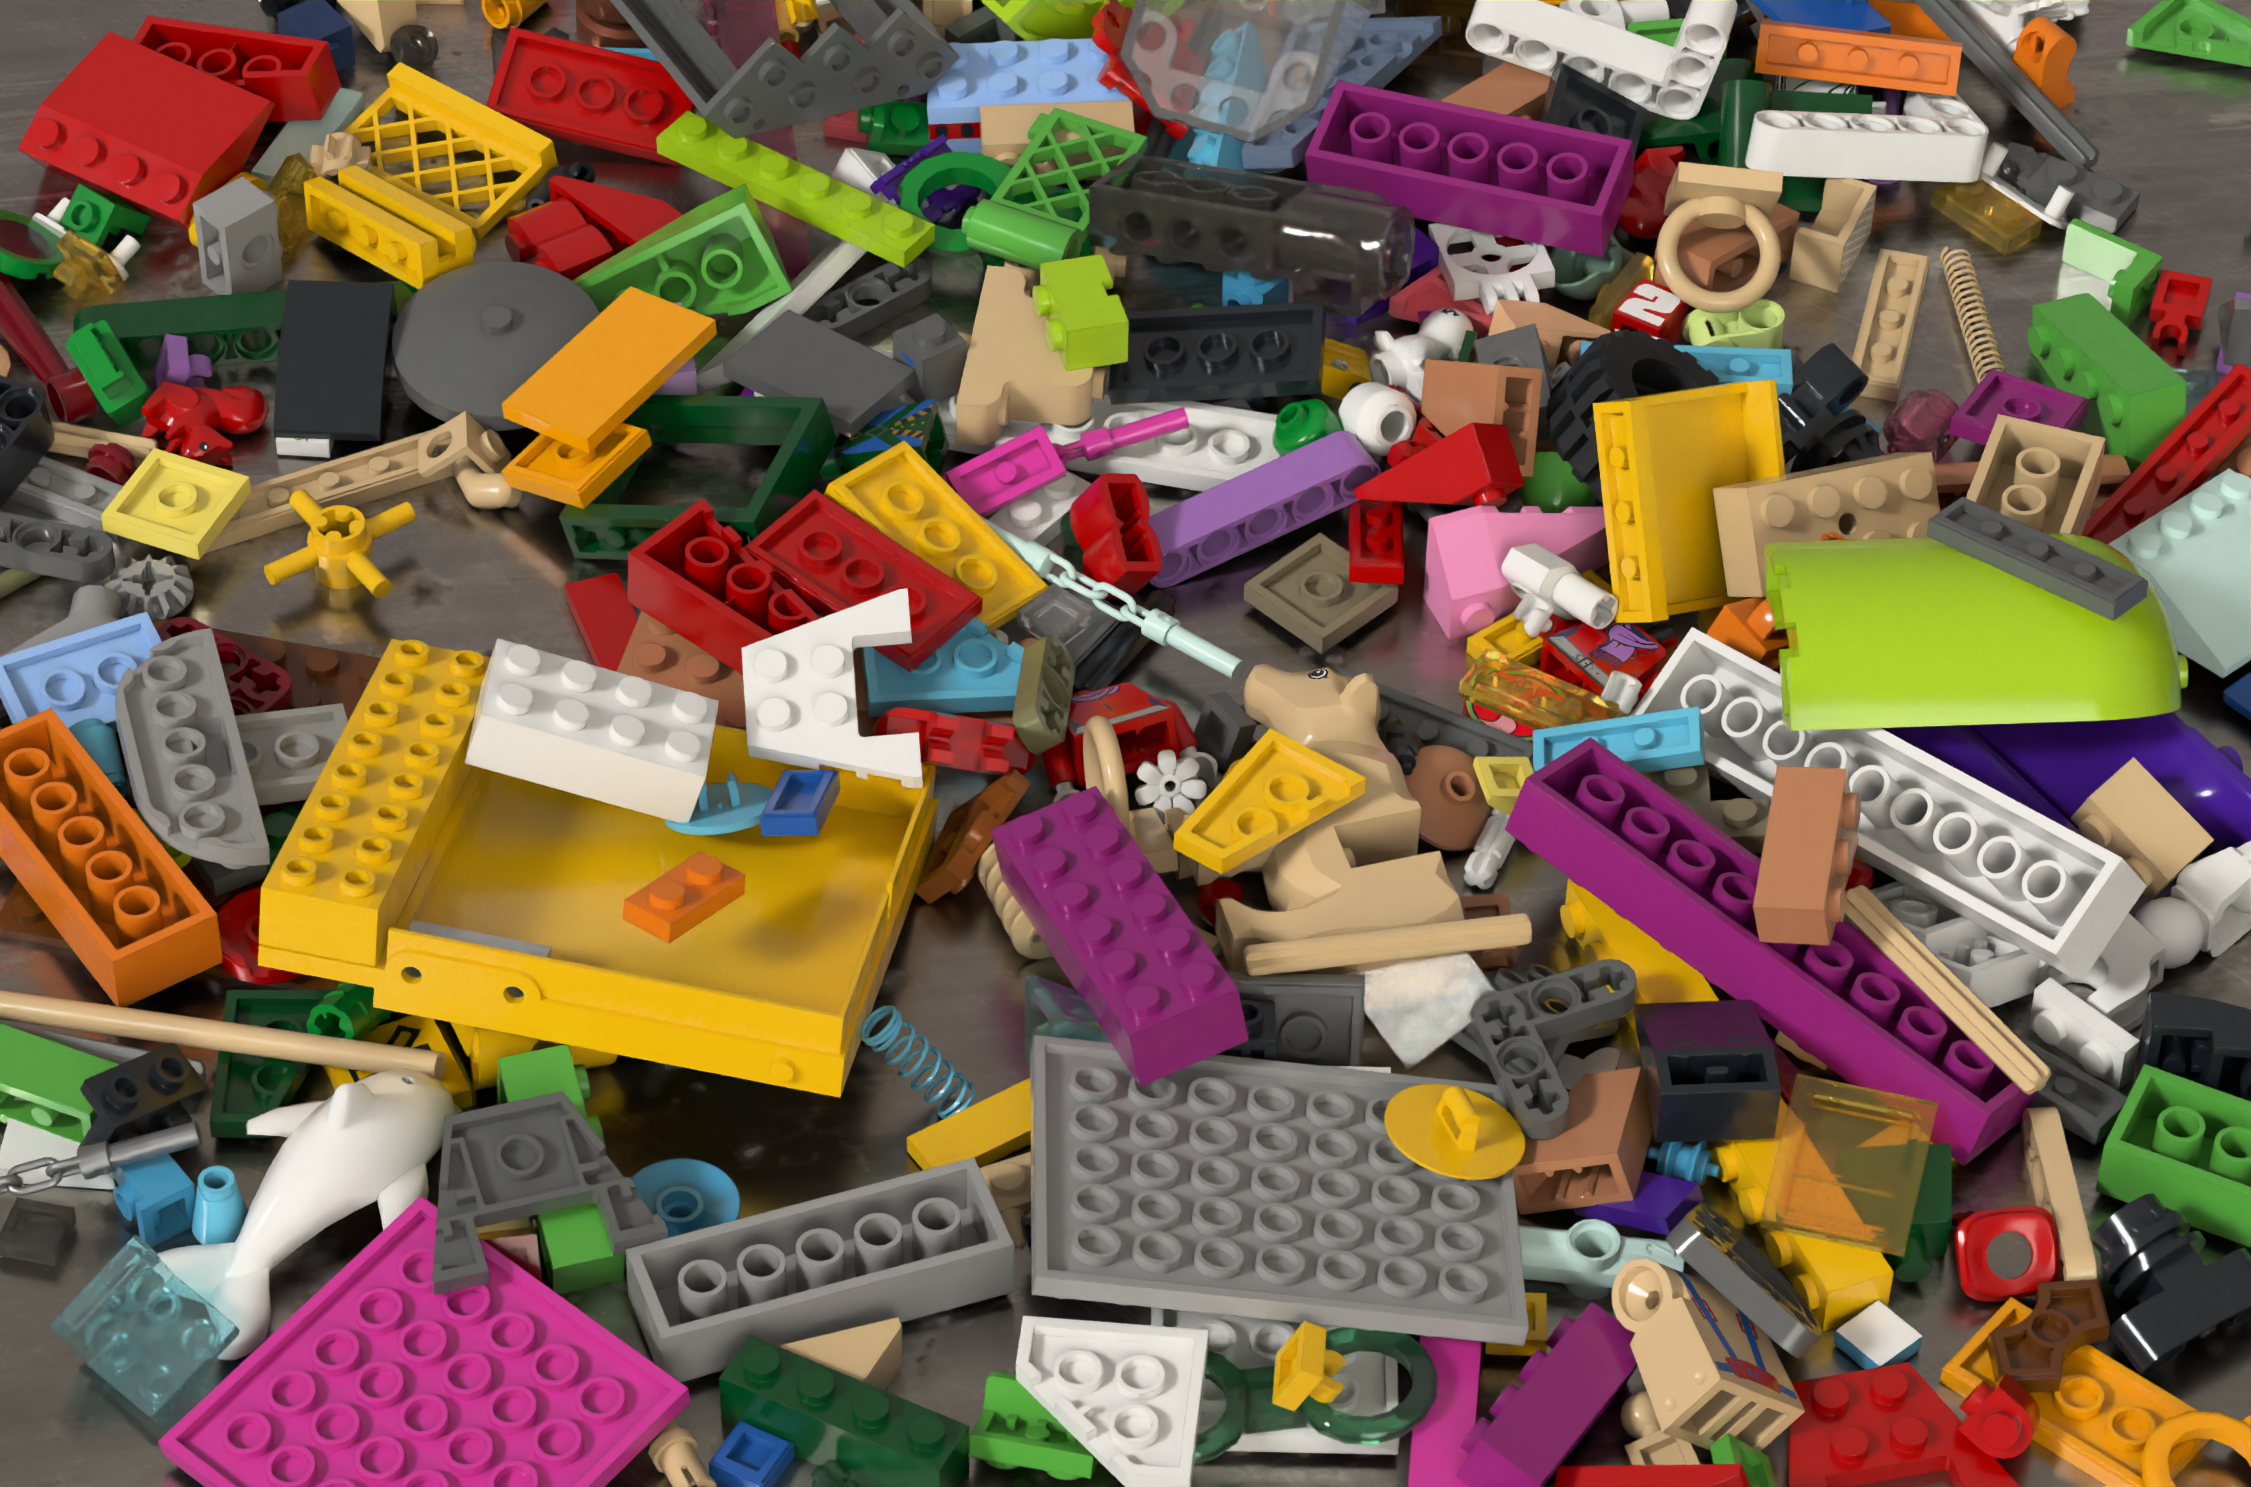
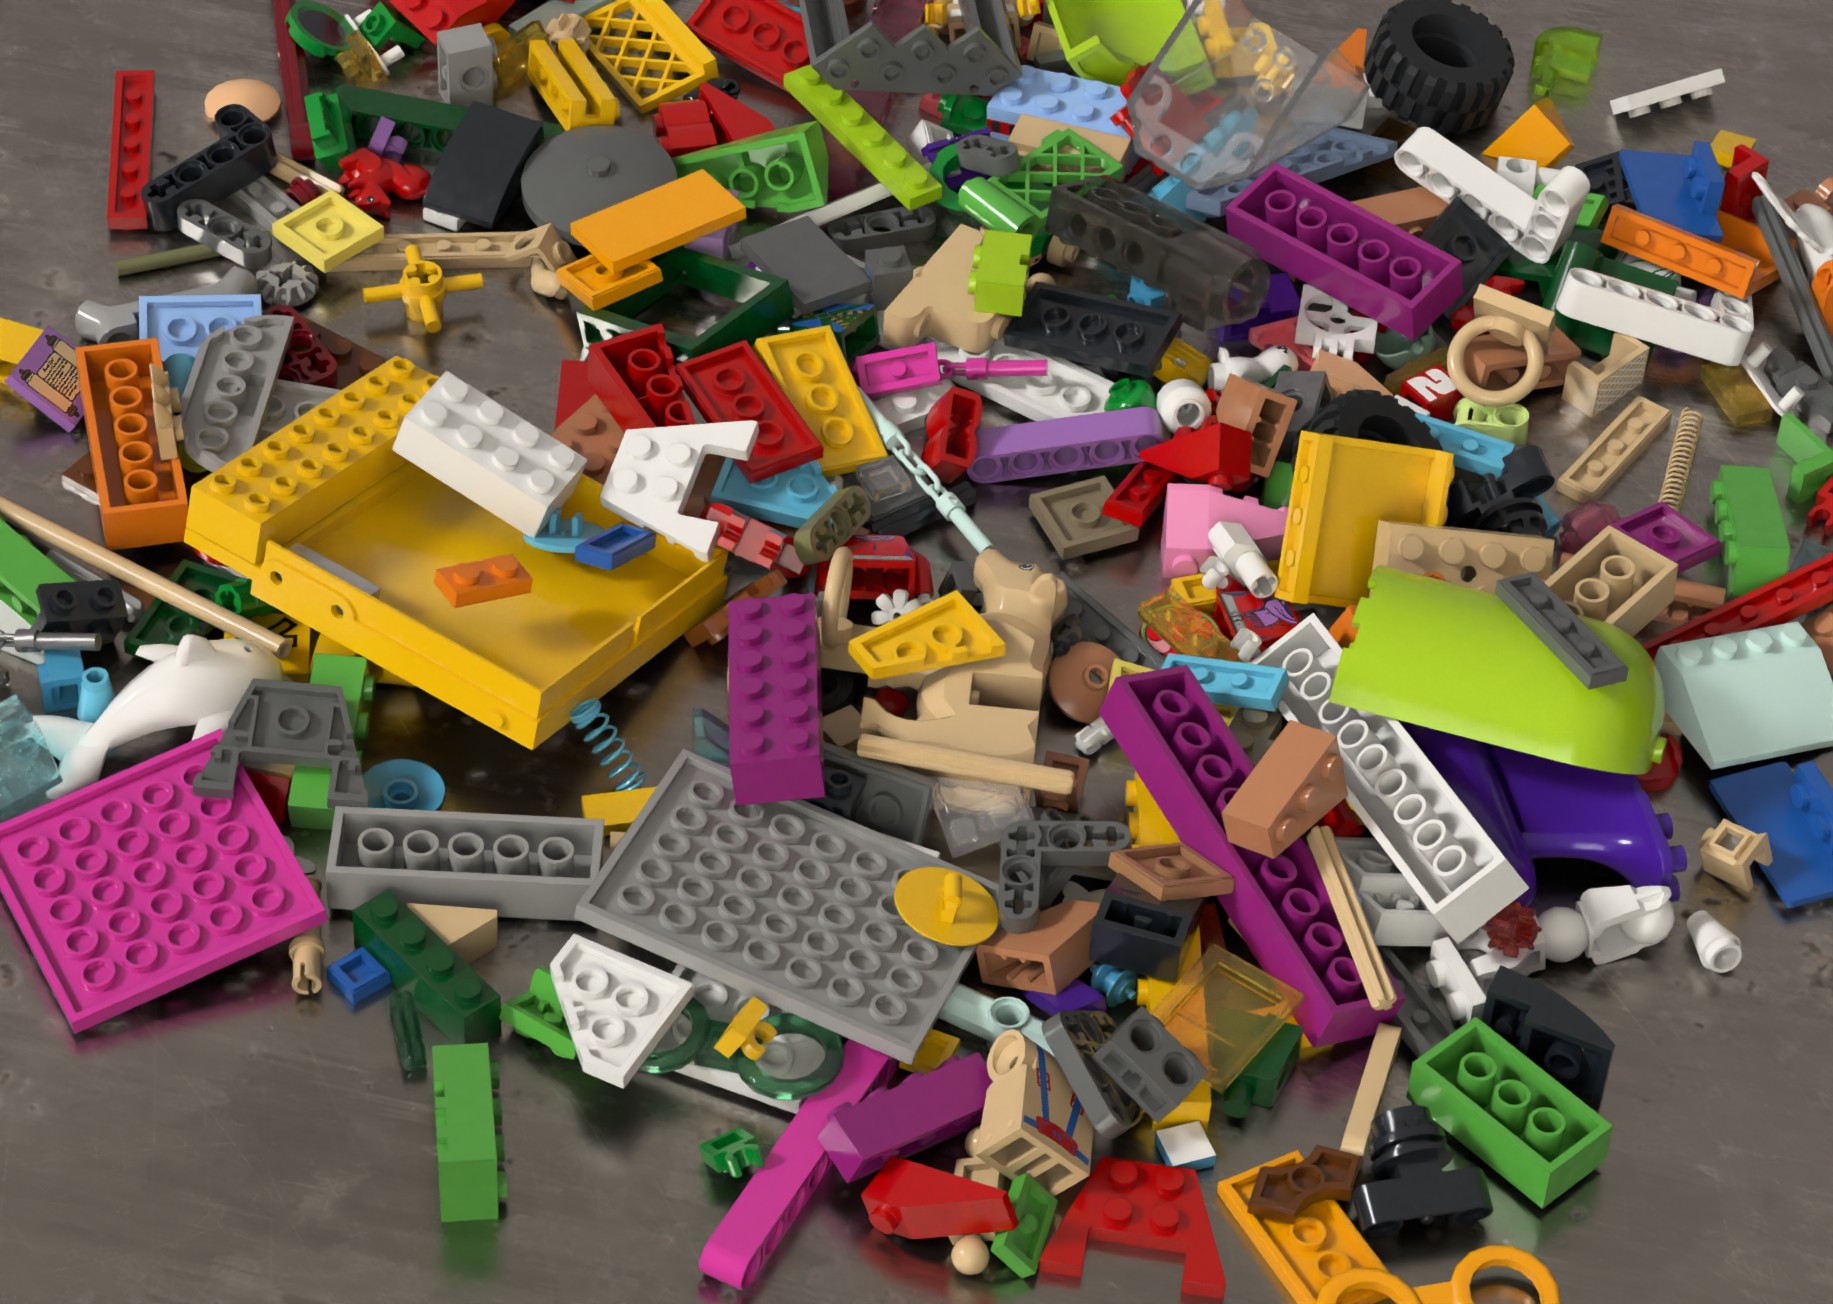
camera: 20 degrees right, 0 degrees up
red piece [1952,1205,2060,1301] -> none
red plate [1958,1373,2040,1459] -> none
tan brick [2070,757,2214,901] -> none
none -> tan plate [149,364,184,460]
none -> dark grey beam [956,135,1021,177]
none -> dark grey brick [1090,1006,1209,1123]
none -> medium nougat tile [1108,842,1235,901]
none -> clear red gear [1482,901,1542,958]

